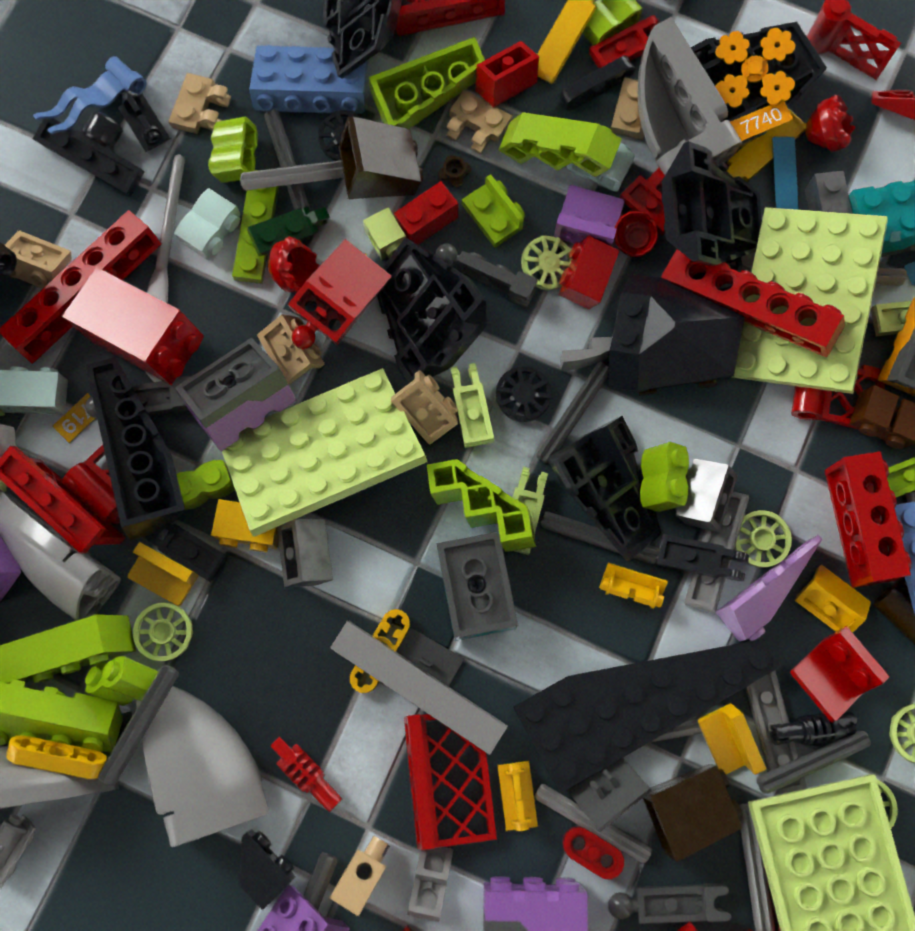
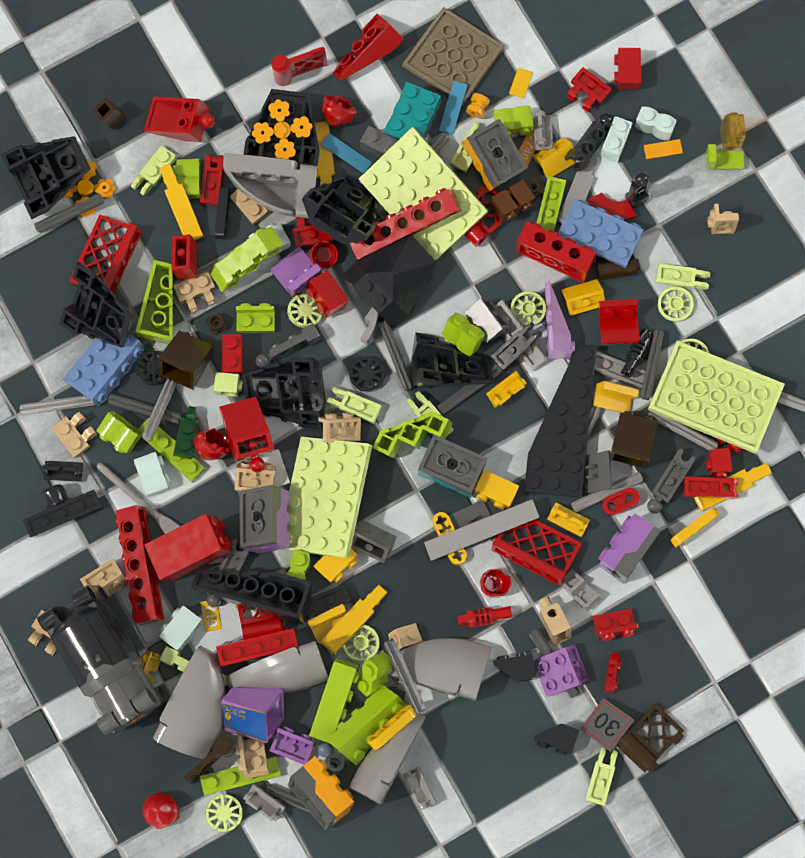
camera: 50 degrees left, 0 degrees up
medium blue flag [33,56,146,134] -> none
light orange sticker [730,100,793,141] -> none
none -> light grey axle [20,395,95,415]
none -> white sticker [260,449,290,487]
none -> yellow piece [320,585,388,655]
none -> tan bracket [388,623,422,650]
none -> yellow brick [474,470,519,510]
none -> red hair [480,569,511,598]

